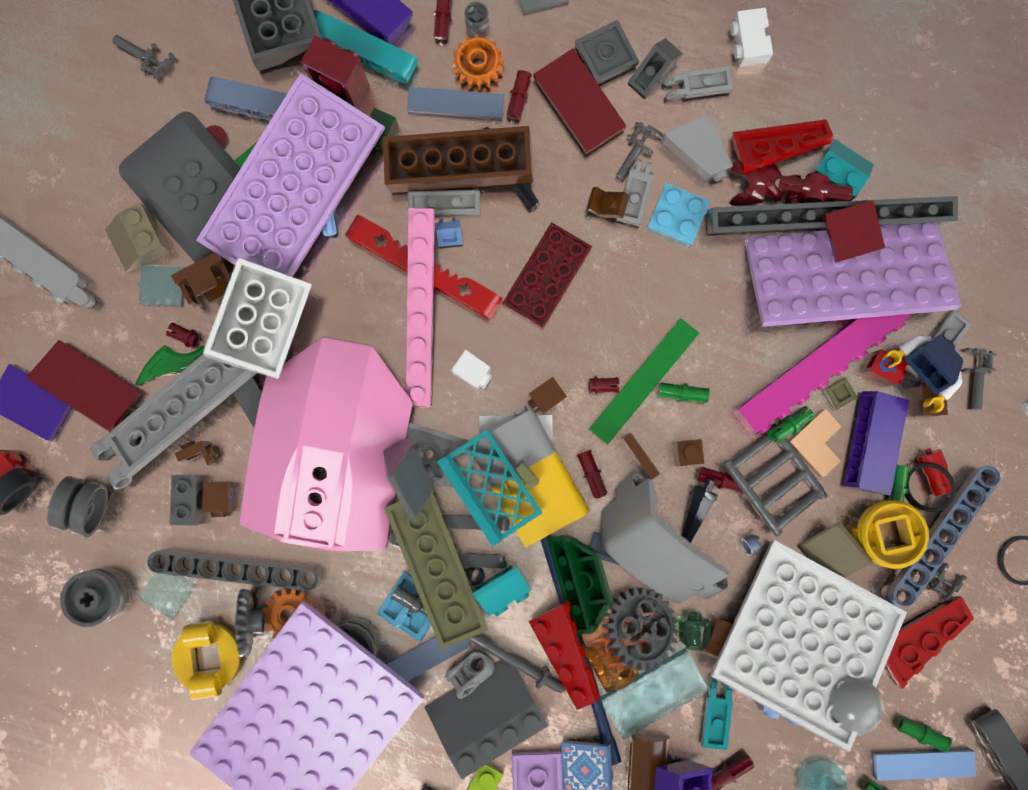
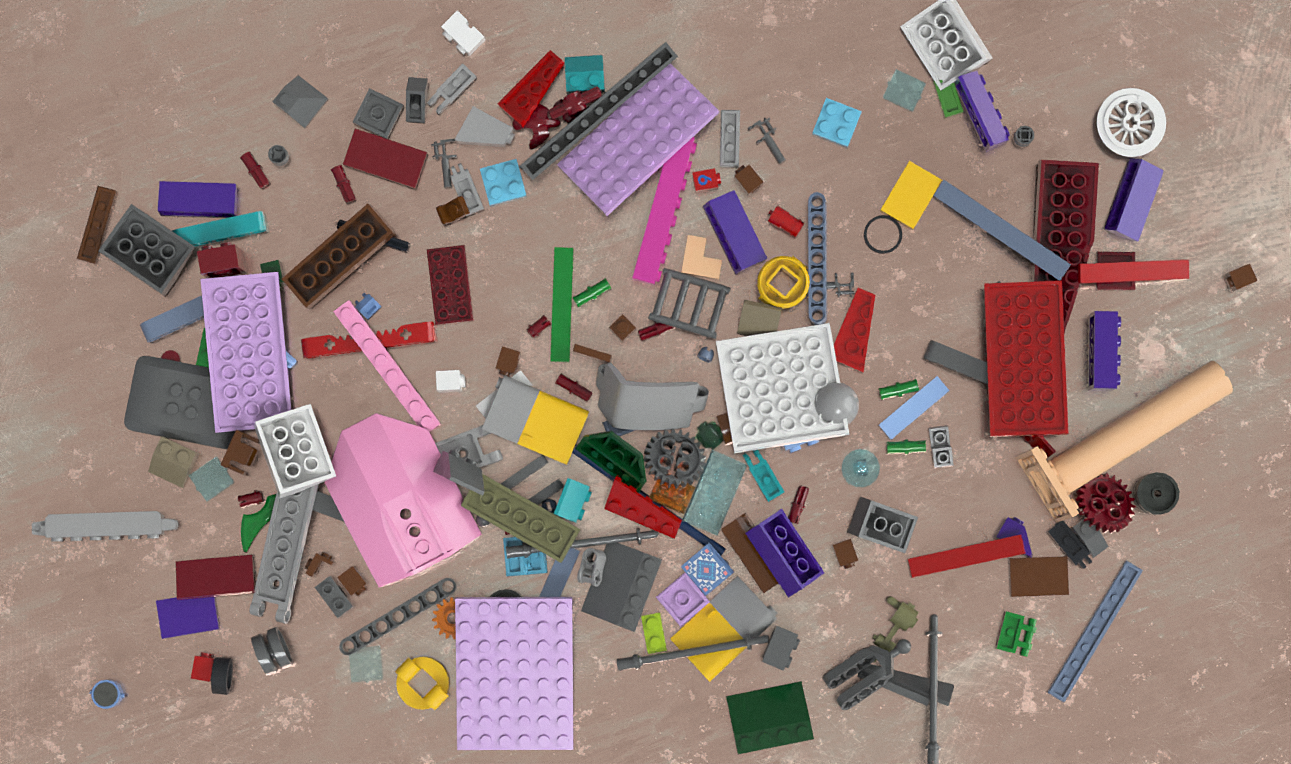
camera: 30 degrees left, 0 degrees up
dark grey wheel [60,568,128,627] -> none
dark grey piece [112,35,175,80] -> none
dark grey gear [235,589,265,656] -> none
sand blue tile [407,87,504,120] -> none
light grey tile [408,190,480,217] -> none
teal fence [437,429,542,547] -> none
orange gear [452,34,504,90] -> none
olive tile [516,461,539,488] -> none
black bar [682,477,718,543] -> none
green pin [768,406,814,444] -> none
olive tile [822,377,858,410] -> none
dark red tile [823,200,885,262] -> none
dark blue torso [882,335,964,413] -> none
green pin [889,465,910,502] -> none
black piece [906,463,956,512] -> none

